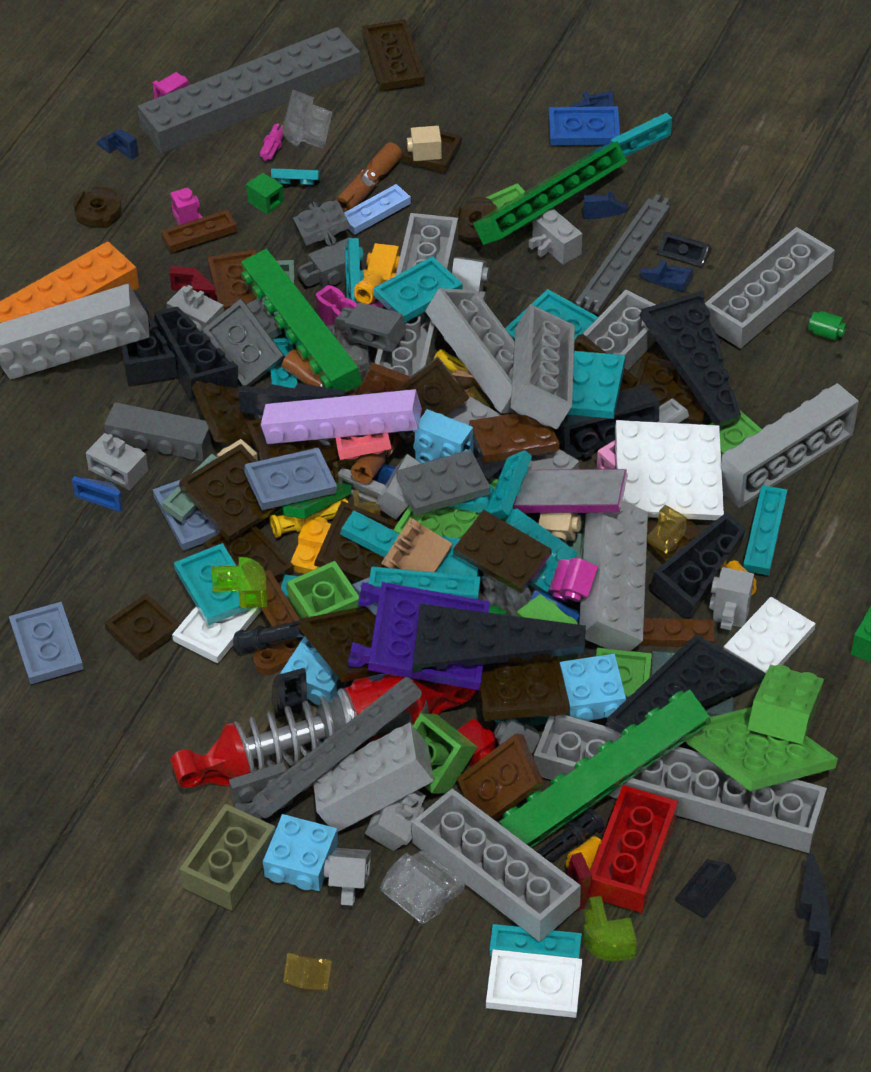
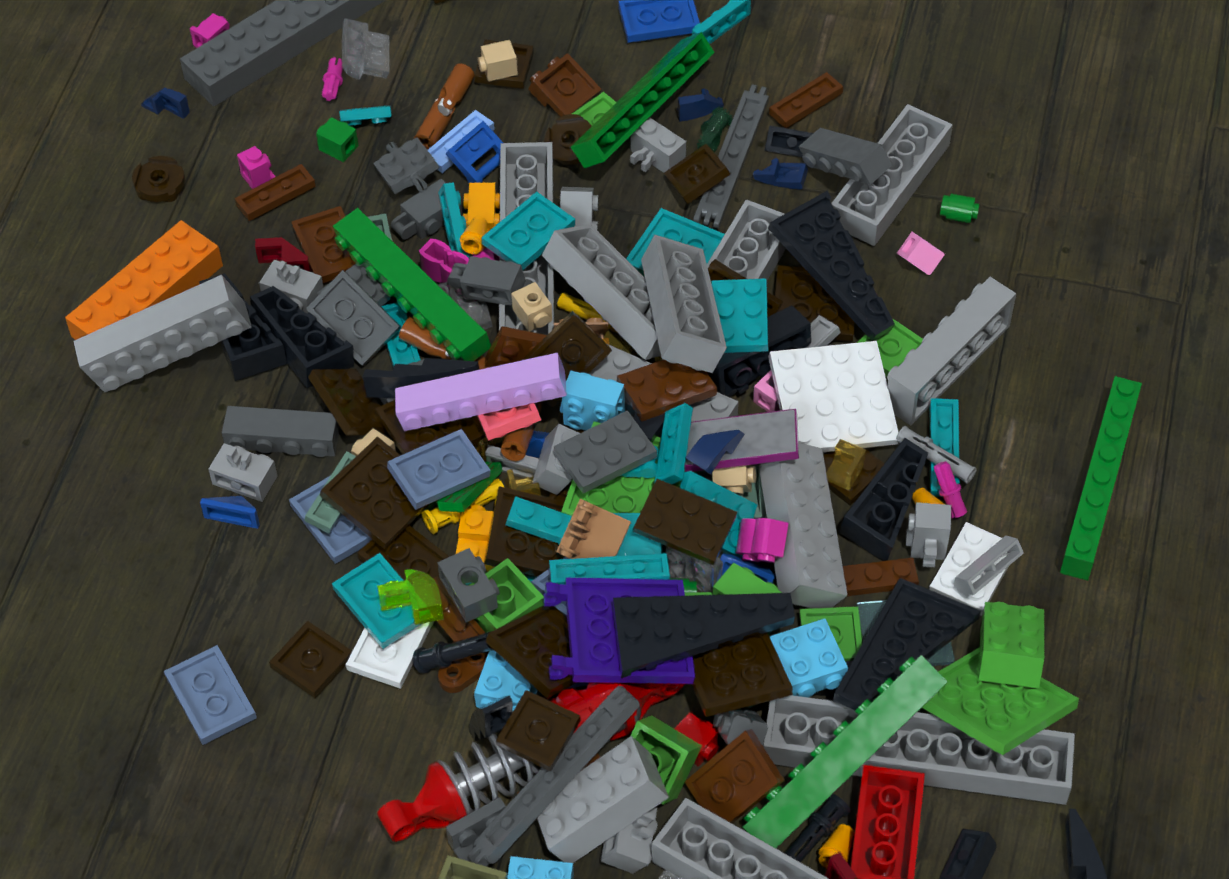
camera: 10 degrees left, 5 degrees up
none -> dark grey brick [438,548,500,623]
none -> blue plate [445,121,503,183]
none -> dark brown plate [496,690,581,772]
none -> tan brick [511,282,552,332]
none -> reddish brown plate [528,53,602,117]
none -> dark brown plate [664,144,730,204]
none -> dark blue slope [685,430,745,474]
none -> clear green connector [697,106,733,153]
none -> reddish brown plate [769,72,843,128]
none -> dark grey brick [799,128,892,185]
none -> light grey pin [896,426,976,483]
none -> bright pink panel [897,232,945,275]
none -> dark pink axle [934,461,967,518]
none -> light grey piece [954,536,1024,598]

